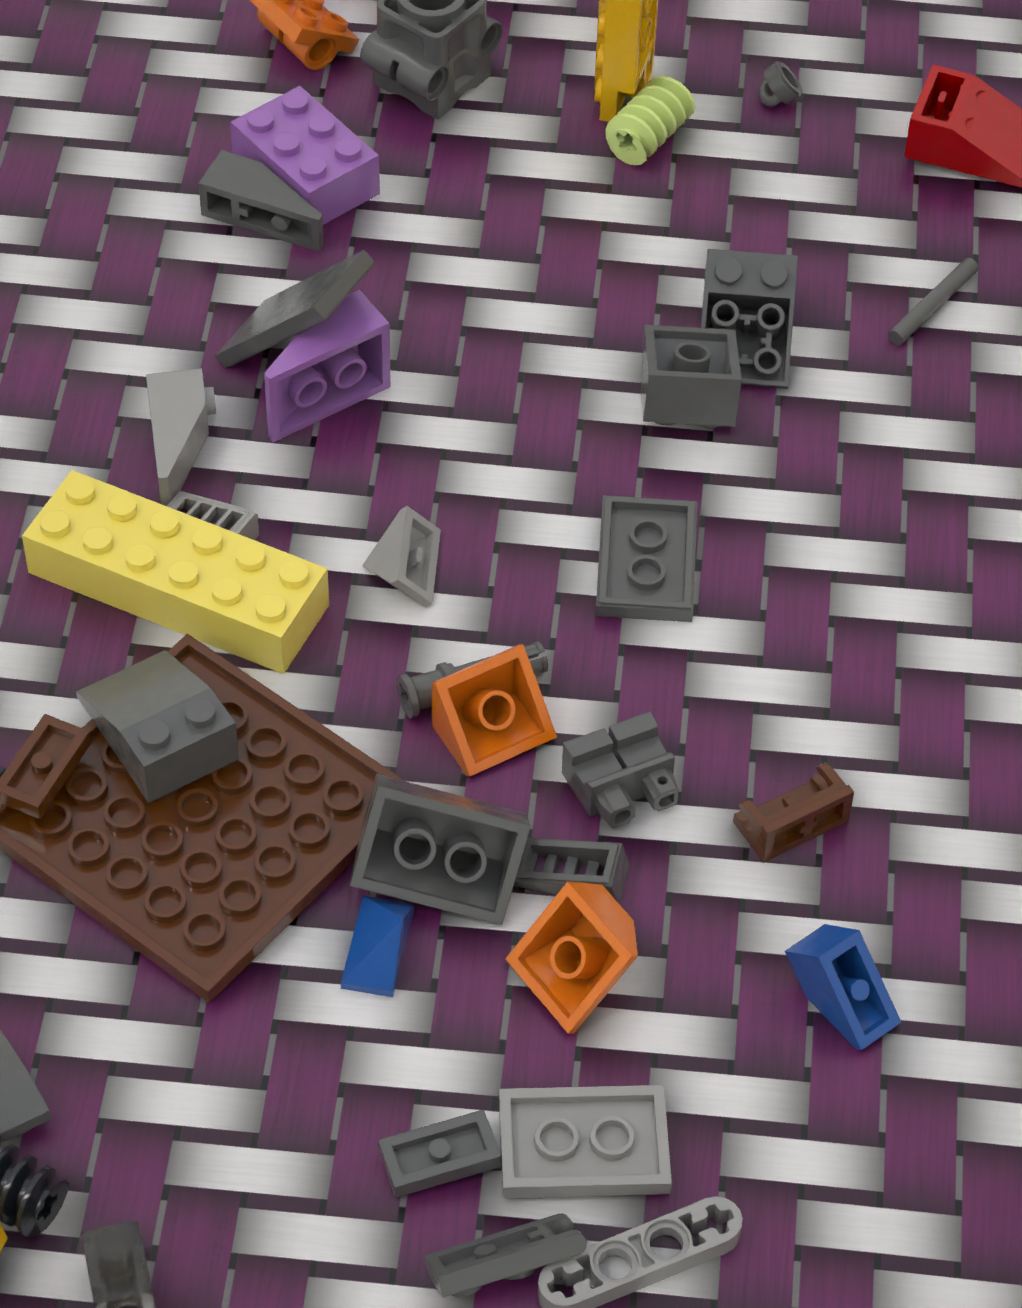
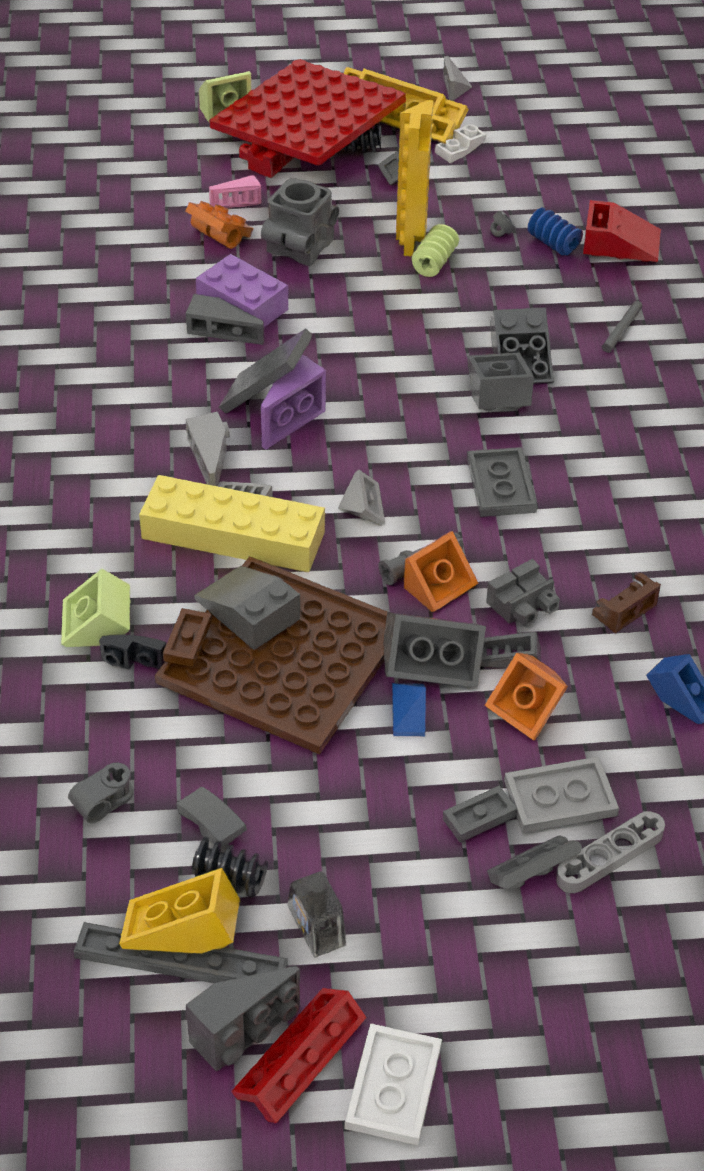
camera: 10 degrees left, 5 degrees down
none -> blue piece [528,207,583,255]

